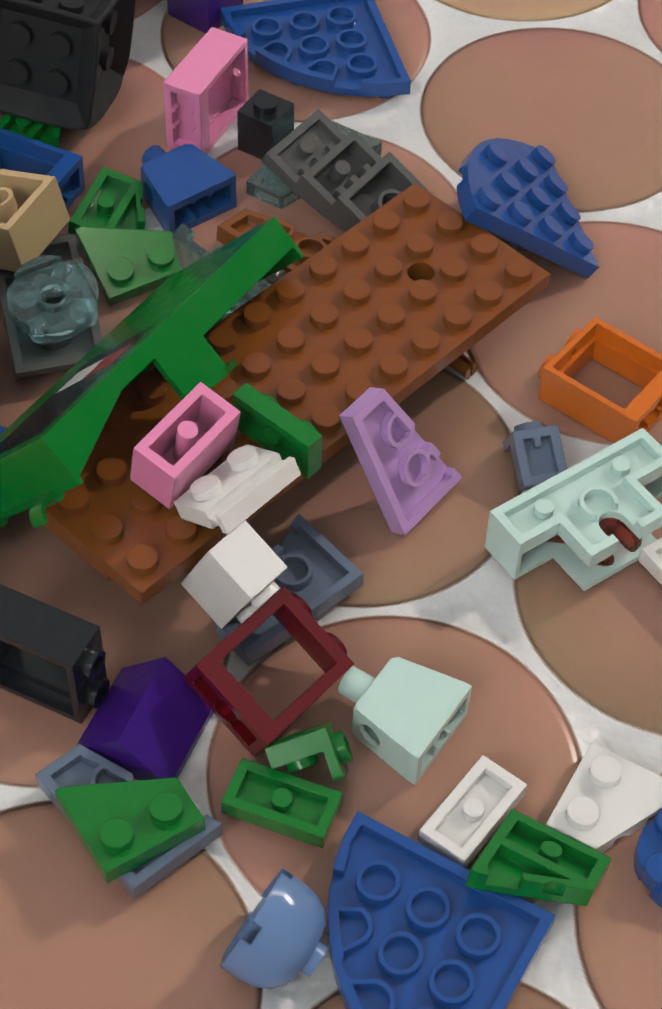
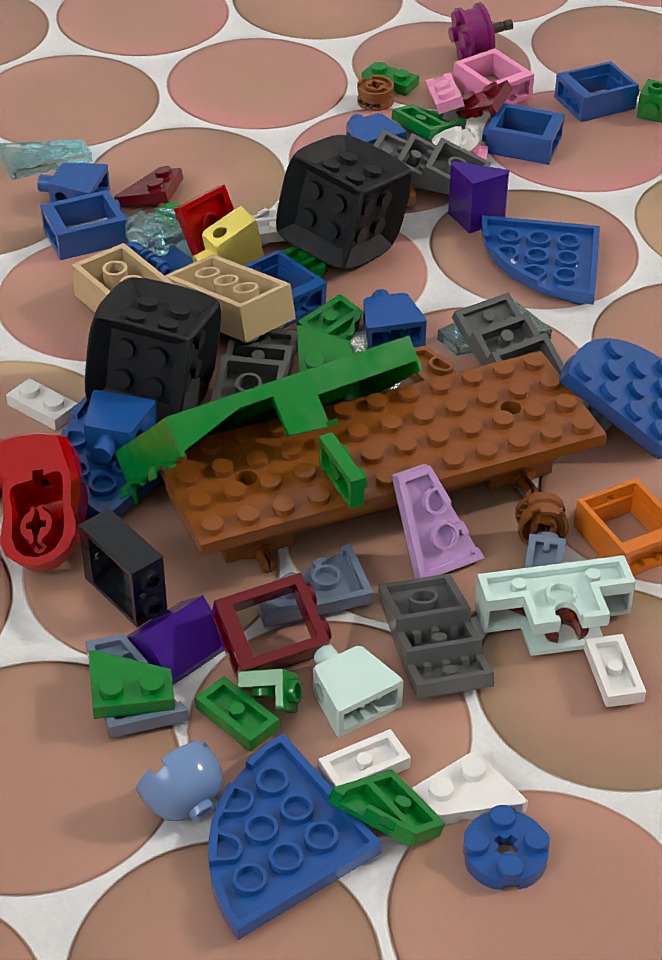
camera: 25 degrees right, 10 degrees down
clear light blue plate [6,255,100,344] -> none
bright pink brick [130,382,241,510] -> none
bright pink window [163,27,249,154] -> none
white plate [174,444,301,534] -> none
white brick [180,520,287,629] -> none
black brick [237,89,294,160] -> none
none -> dark grey slope [378,573,494,699]
none -> dark orange wheel [515,492,569,545]

